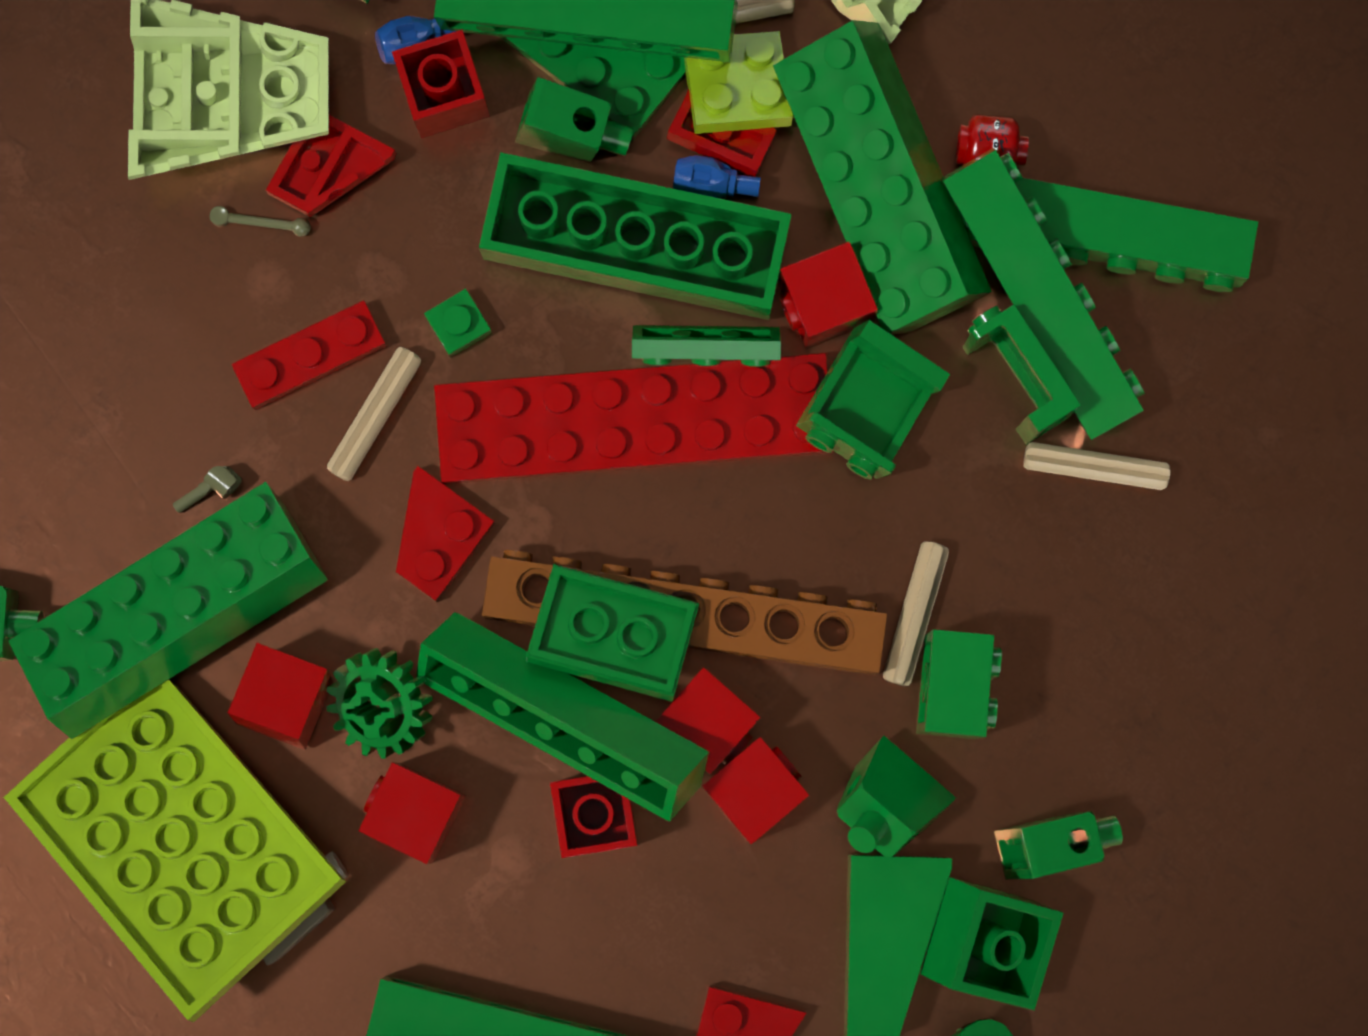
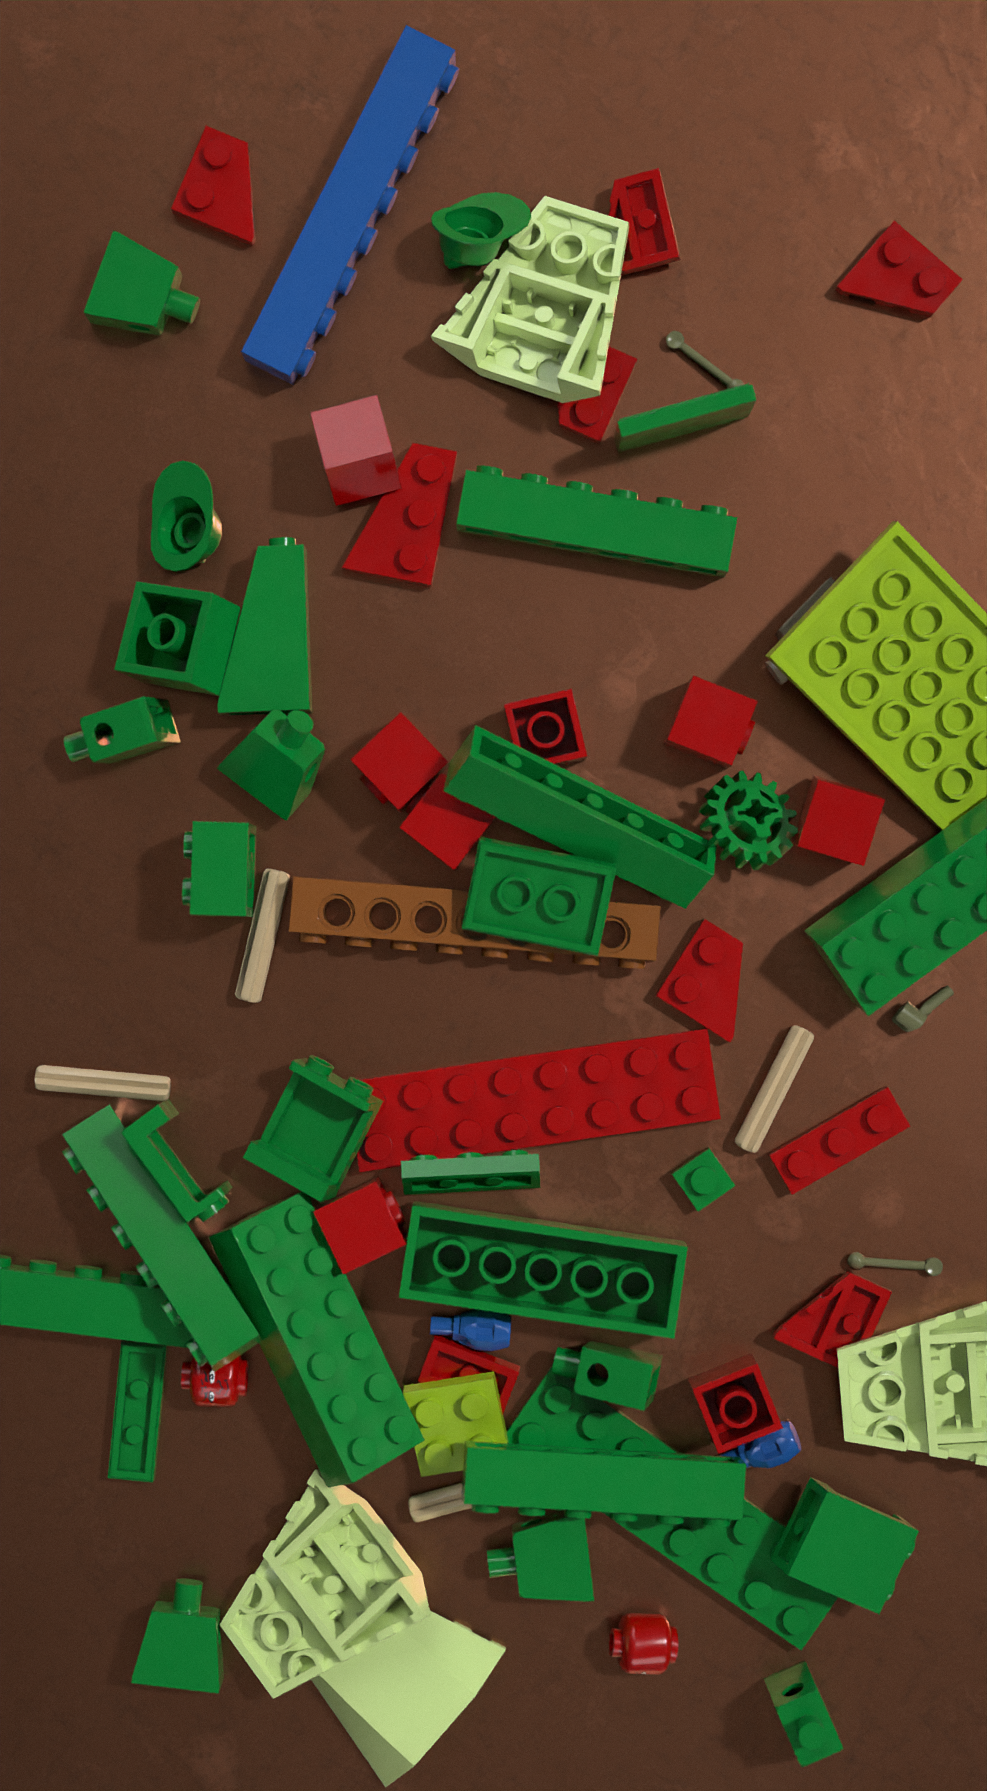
camera: 175 degrees right, 5 degrees up
none -> green tile [108,1340,168,1483]

